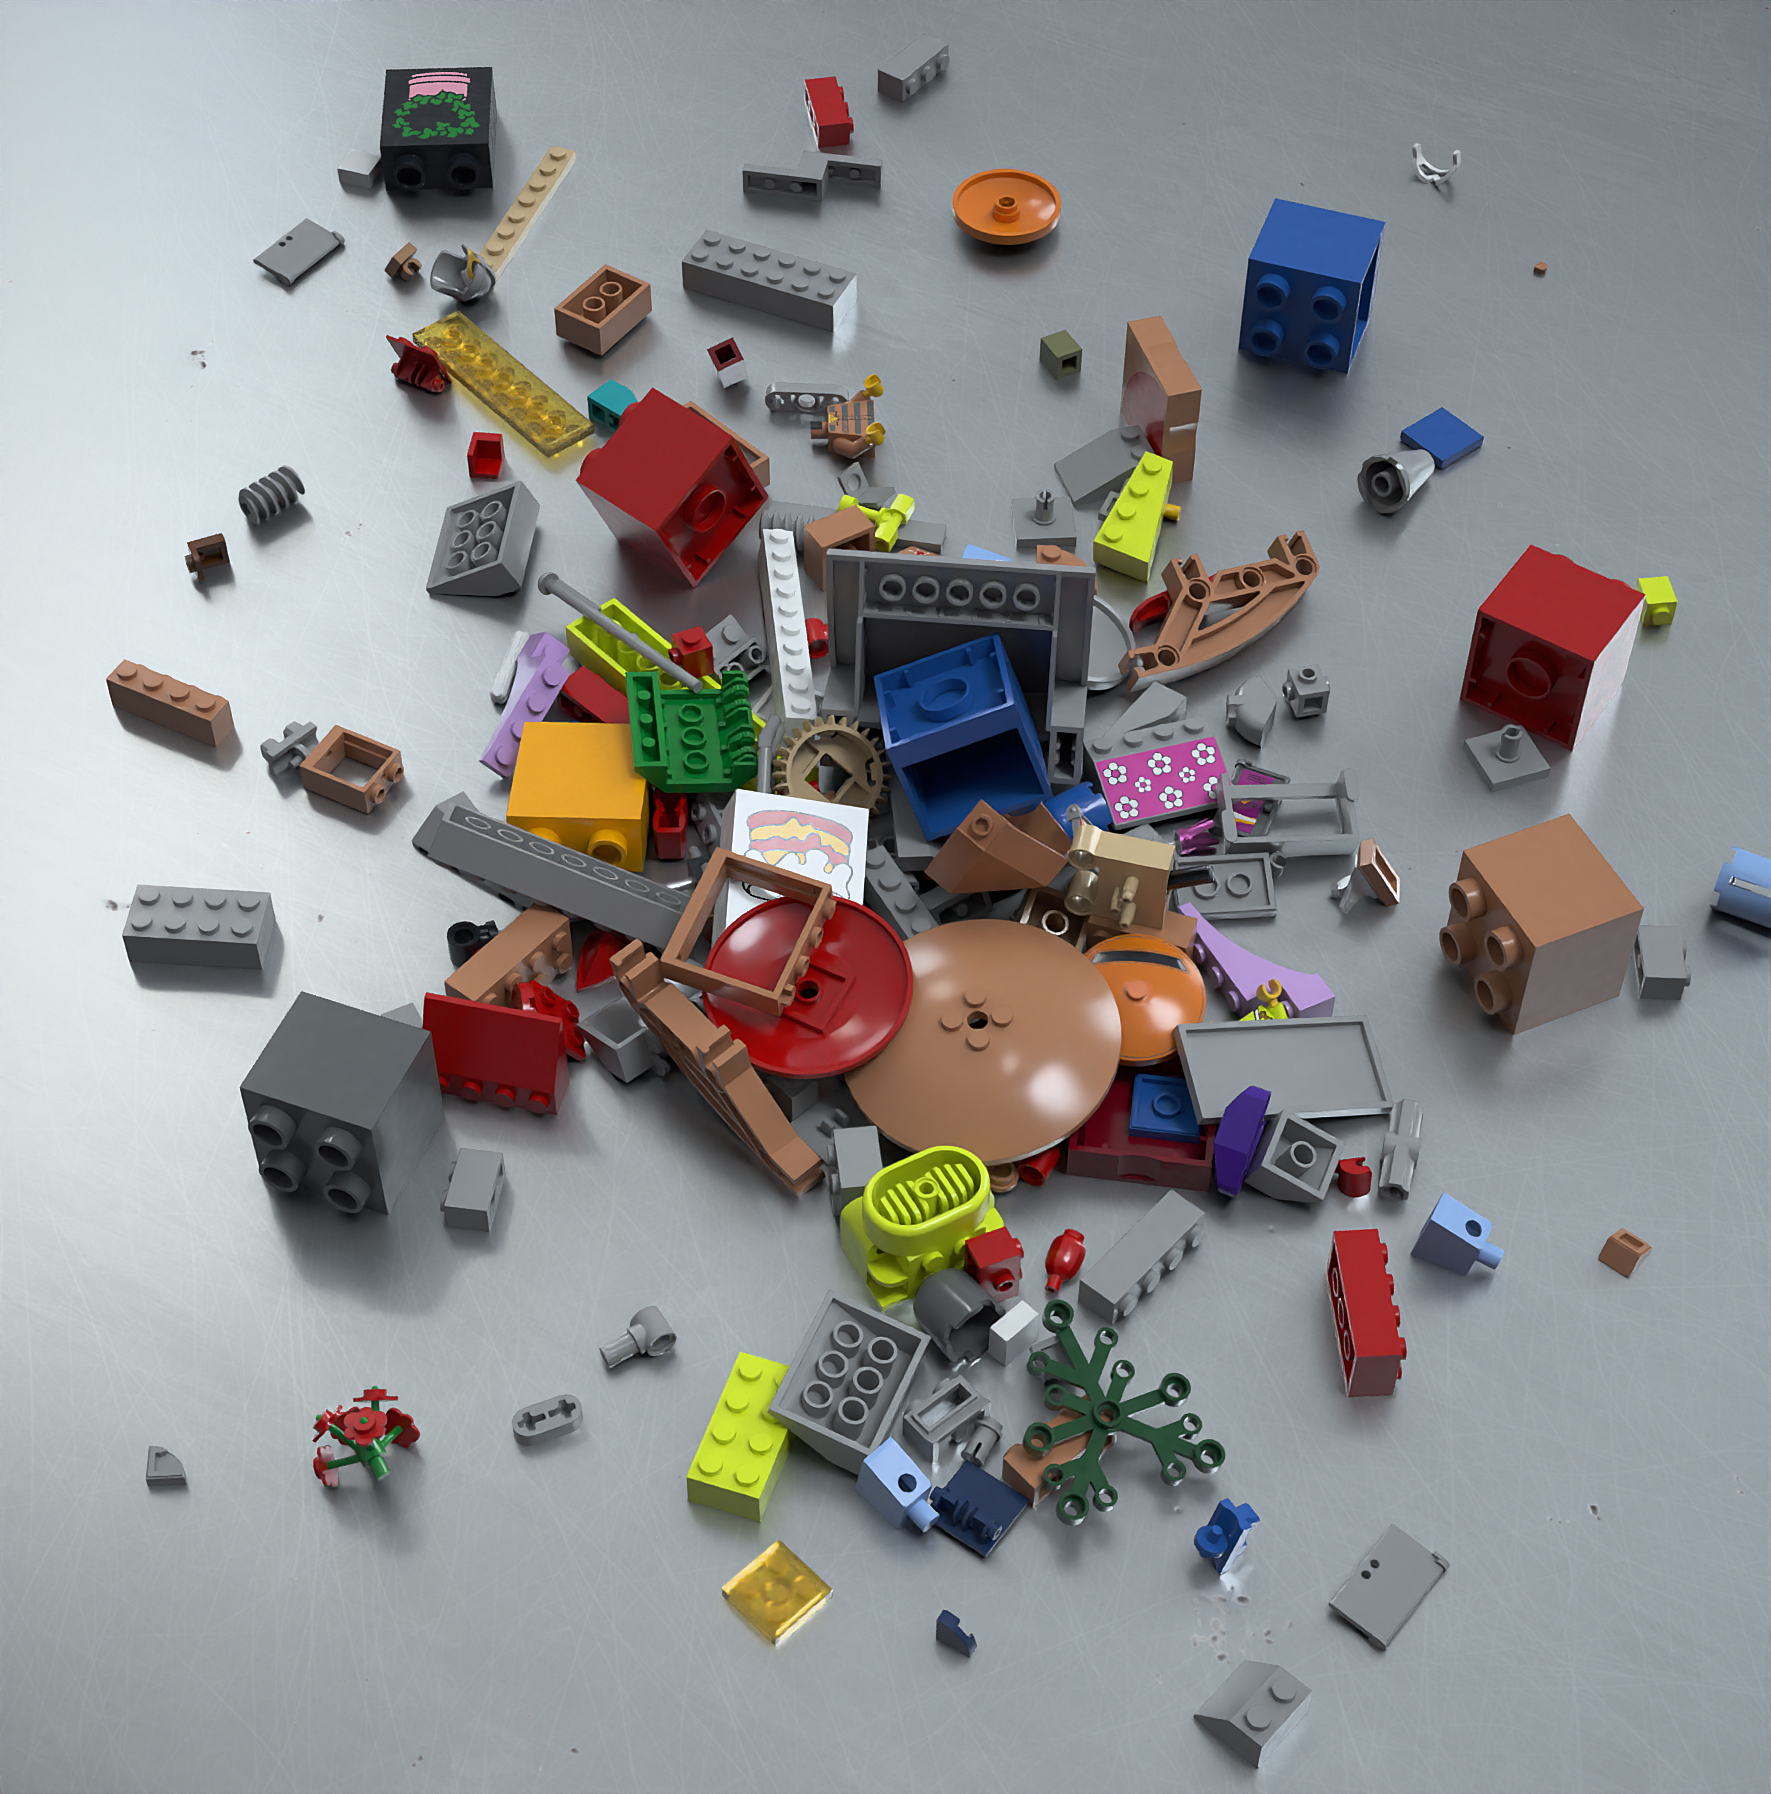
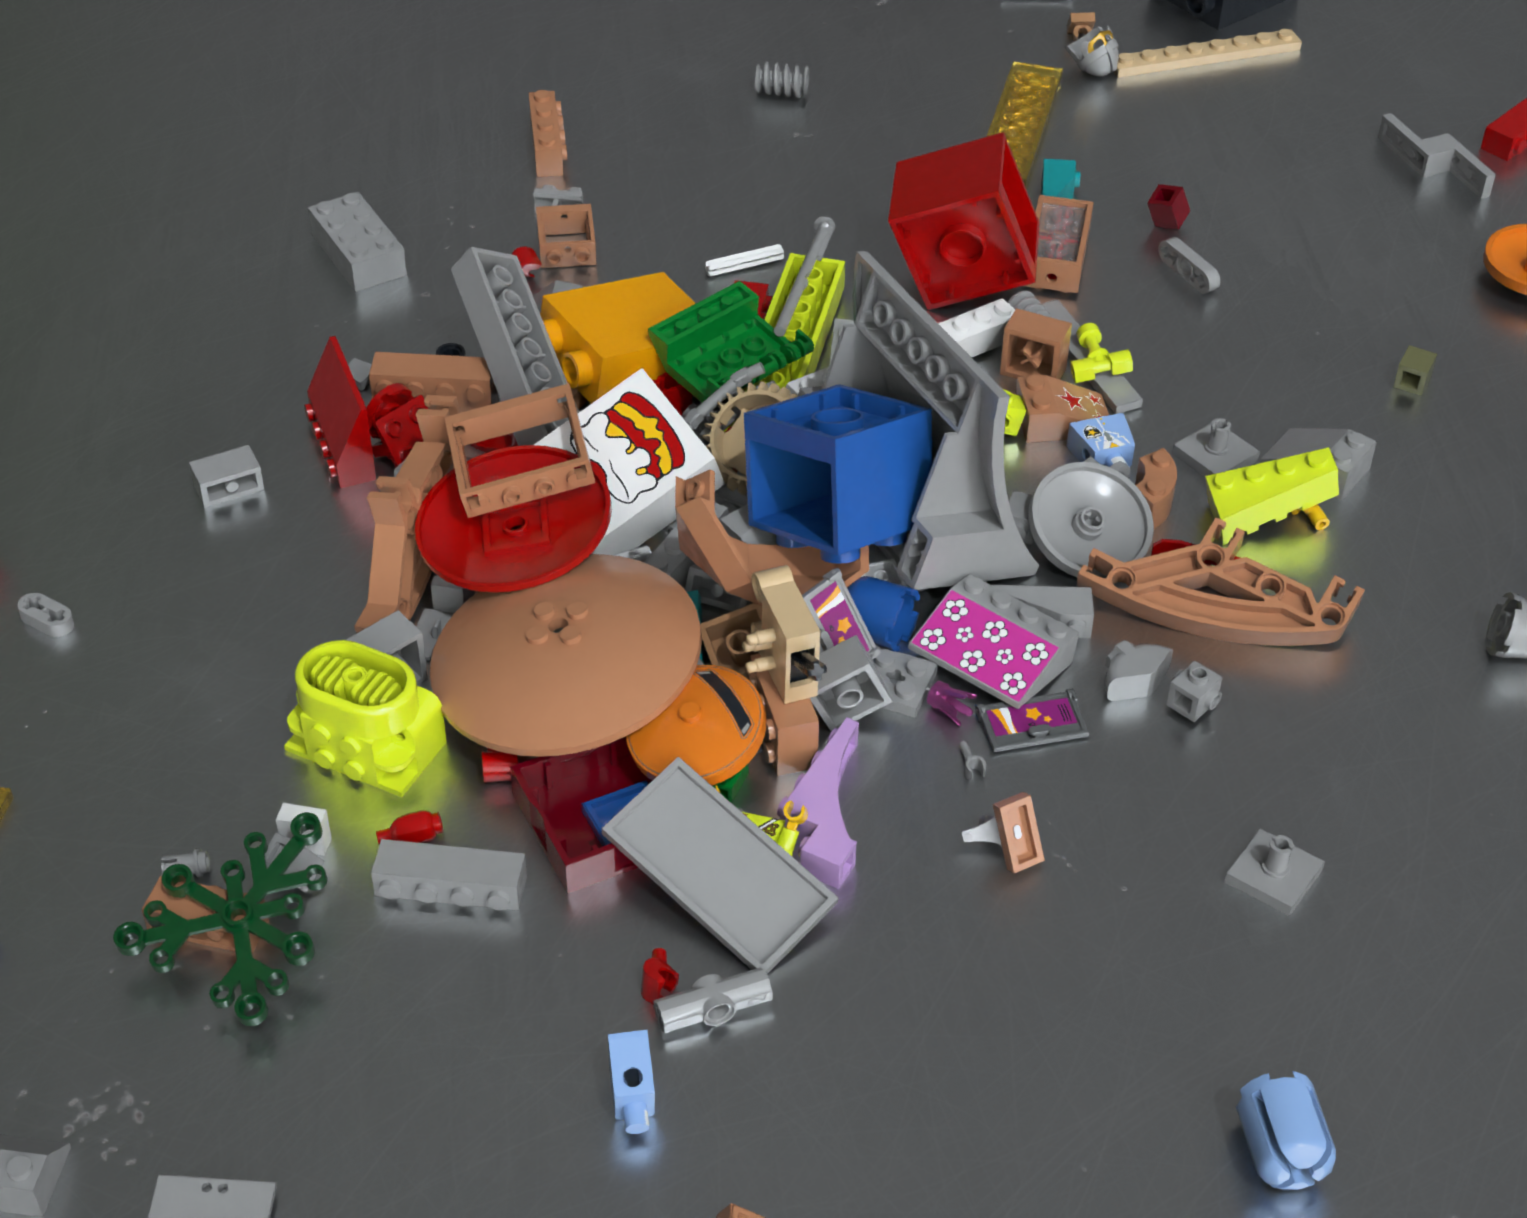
camera: 55 degrees right, 5 degrees down
reddish brown bracket [184,533,230,583] -> none
dark grey piece [239,991,445,1215] -> none
red hinge [386,335,453,393] -> none
light grey slope [426,481,540,596] -> none
red panel [467,432,505,479] -> none
lavender arch [478,632,571,779] -> none
nougat brick [554,264,652,356] -> none
light grey pin [599,1306,677,1368] -> none
red brick [668,626,714,679] -> none
light grey brick [682,230,857,332] -> none
neon yellow brick [686,1352,796,1522] -> none
light grey slope [767,1289,931,1475] -> none
torso [810,374,886,459] -> none
light grey bracket [837,462,896,510] -> none
light blue torso [855,1437,940,1532] -> none
light grey window [903,1375,991,1464] -> none
dark grey cylinder [913,1268,1006,1362] -> none
dark blue hinge [929,1460,1030,1557] -> none
red brick [964,1226,1024,1303] -> none
nougat plate [986,1162,1019,1192] -> none
nougat tile [1120,315,1202,484] -> none
light grey tile [1173,852,1277,920] -> none
blue hips [1194,1498,1260,1574] -> none
dark purple connector [1212,1086,1271,1198] -> none
light grey piece [1214,768,1360,857] -> none
light grey slope [1244,1109,1345,1203] -> none
red brick [1326,1229,1407,1398] -> none
nougat piece [1439,814,1644,1035] -> none
red piece [1459,544,1646,751] -> none
light grey brick [1632,925,1691,1000] -> none
none -> red piece [511,246,542,278]

